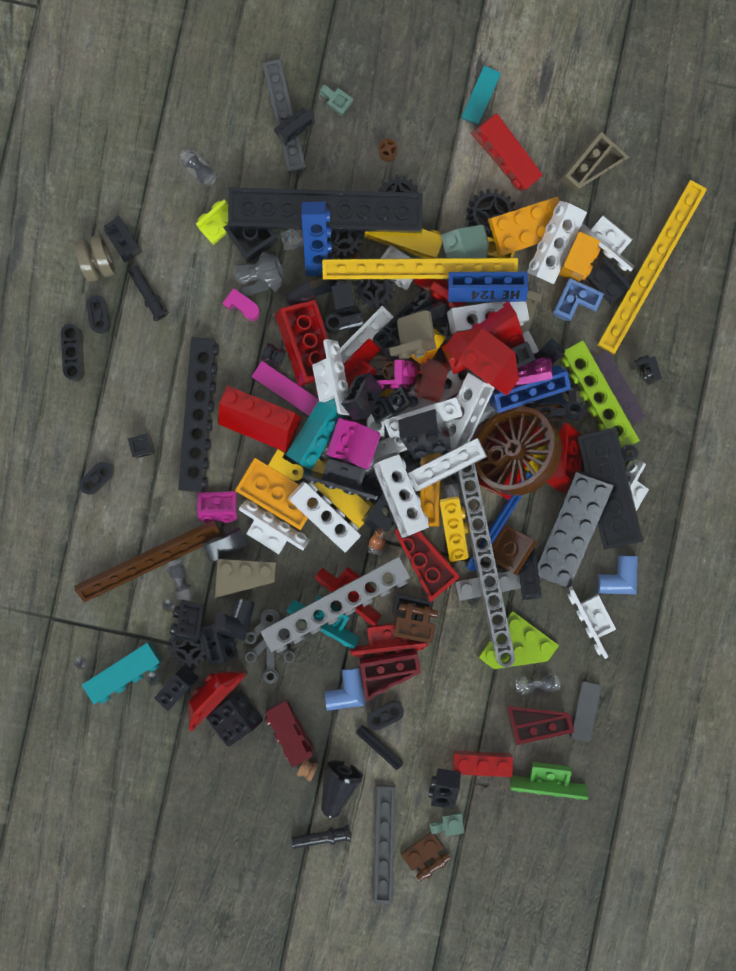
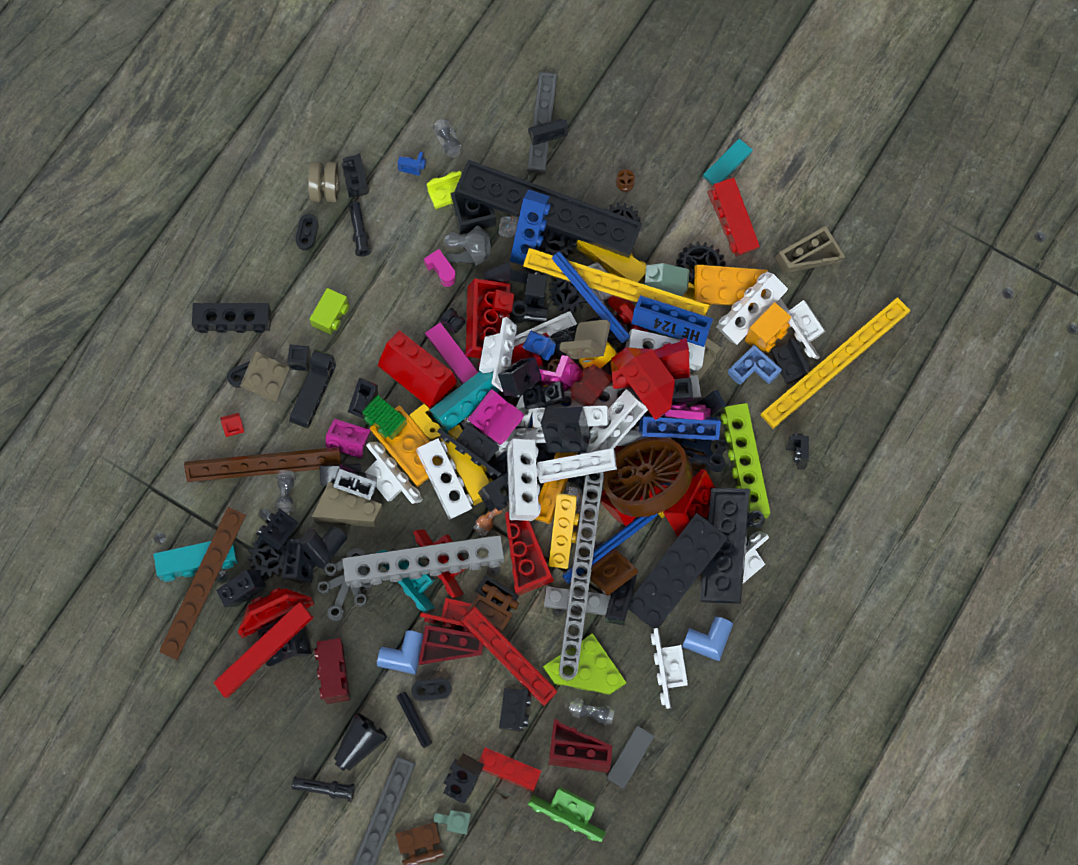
camera: 15 degrees right, 15 degrees down
black beam [61,324,85,382] -> none
black brick [178,337,219,492] -> none
medium nougat wheel [296,759,318,782] -> none
sand green plate [319,85,353,116] -> none
clear purple tile [594,351,645,425] -> none
none -> reddish brown plate [159,507,247,660]
none -> black brick [192,303,271,333]
none -> red tile [213,602,314,698]
none -> red plate [220,413,244,437]
none -> dark tan plate [240,351,289,402]
none -> black beam [289,349,336,429]
none -> lime brick [309,288,350,335]
none -> brick [333,464,377,500]
none -> black slope [348,377,378,419]
none -> green brick [362,395,407,440]
none -> blue bracket [397,151,426,176]
none -> red tile [460,607,558,706]
none -> red plate [492,290,514,314]
none -> black bracket [499,688,532,732]
none -> blue bracket [522,330,556,361]
none -> blue axle [552,252,630,343]

